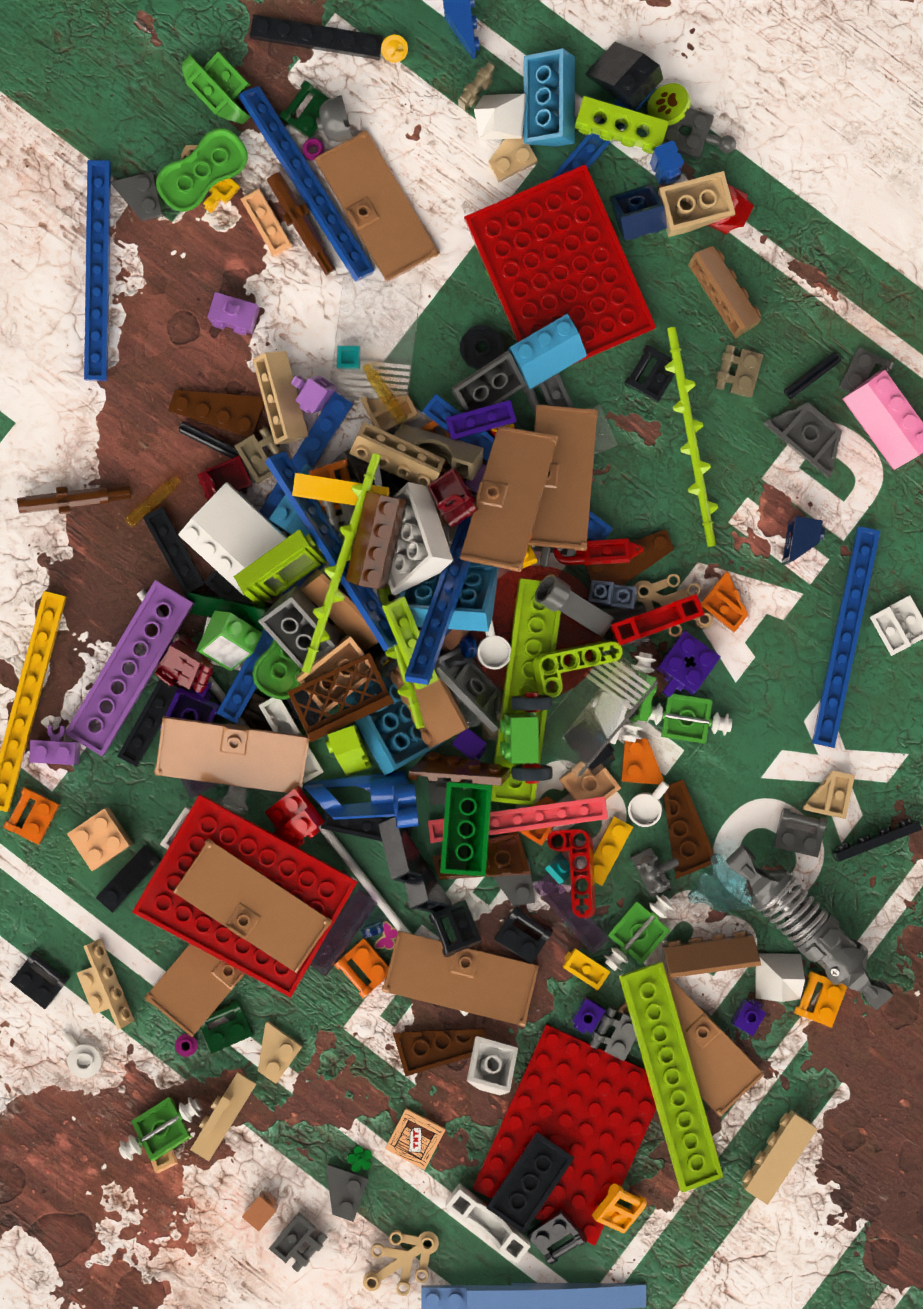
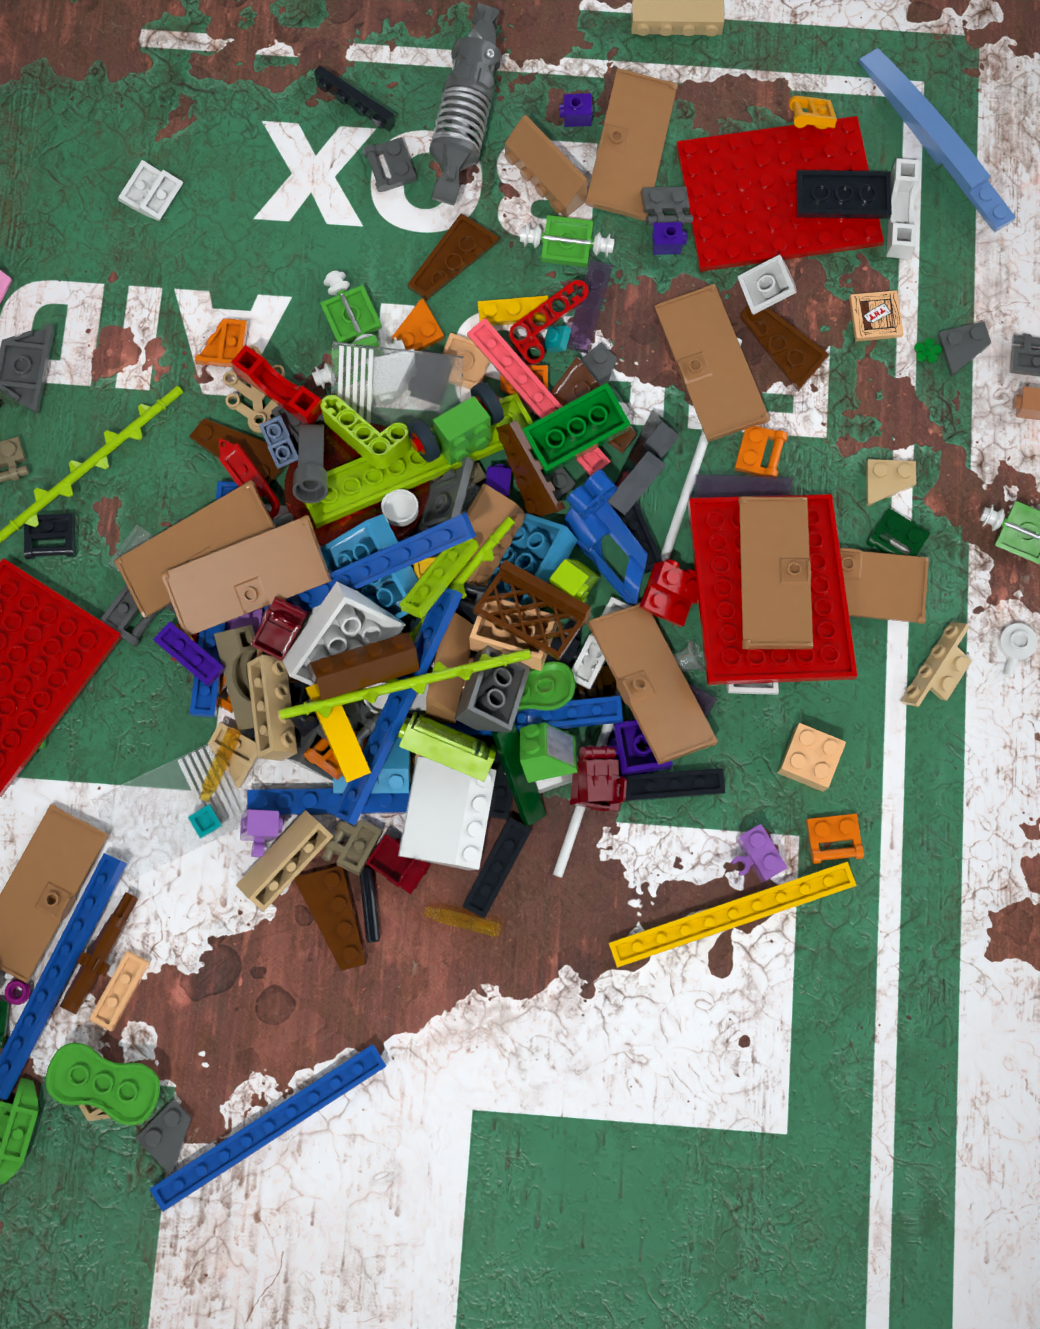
camera: 120 degrees left, 10 degrees down
black plate [10,950,70,1010] -> none
reddish brown piece [17,486,131,514] -> none
medium lavender plate [65,580,195,757] -> none
black slope [96,845,161,913] -> none
magenta plate [175,1034,198,1057] -> none
tan bracket [190,1072,257,1161] -> none
yellow plate [203,178,240,213] -> none
medium lavender brick [207,292,260,335] -> none
clear blue tile [361,922,384,938] -> none
tan plant [363,1230,439,1296] -> none
dark pink sticker [374,921,398,950] -> none
black plate [429,900,482,957] -> none
dark grey slope [452,351,526,413] -> none
black plate [460,325,504,370] -> none
clear blue tile [460,635,477,658] -> none
black plate [494,906,553,964] -> none
dark azure slope [508,314,587,390] -> none
black plate [527,1209,587,1265] -> none
yellow plate [562,948,610,990] -> none
lime plate [619,961,723,1193] -> none
white piece [628,781,669,827] -> none
dark grey piece [630,847,679,897] -> none
dark purple hinge [656,631,721,697] -> none
clear light blue tile [688,853,752,913] -> none
white slope [755,953,805,1002] -> none
dark blue slope [782,516,825,565] -> none
light orange plate [794,971,847,1028] -> none
tan wing [802,770,855,819] -> none
blue plate [811,526,880,748] -> none

